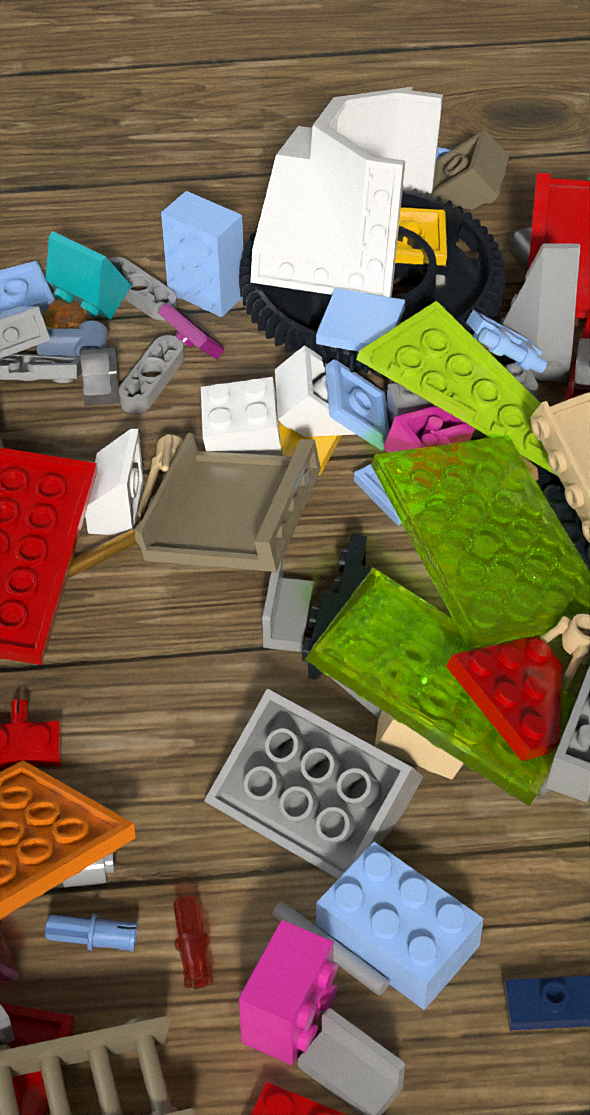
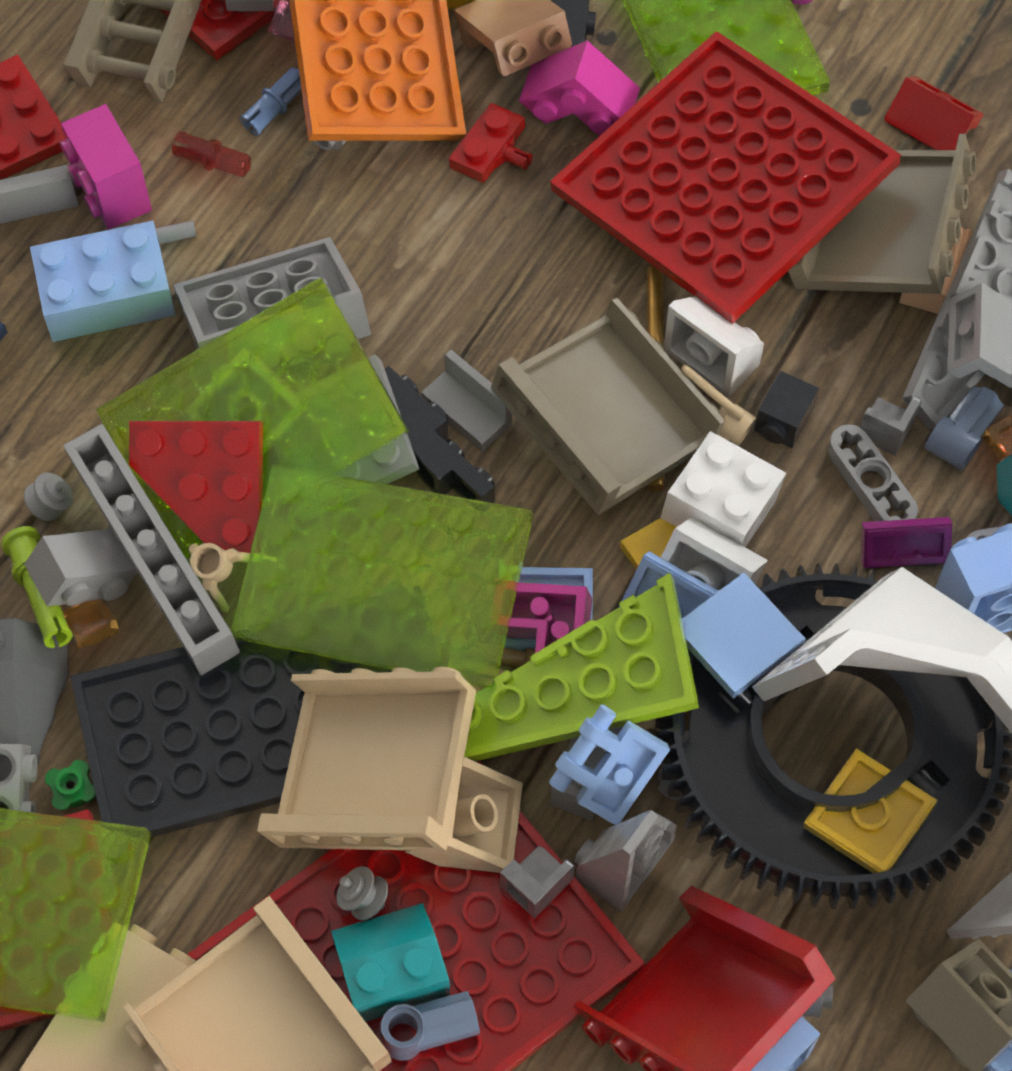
camera: 125 degrees right, 15 degrees up
none -> black brick [754,370,819,448]

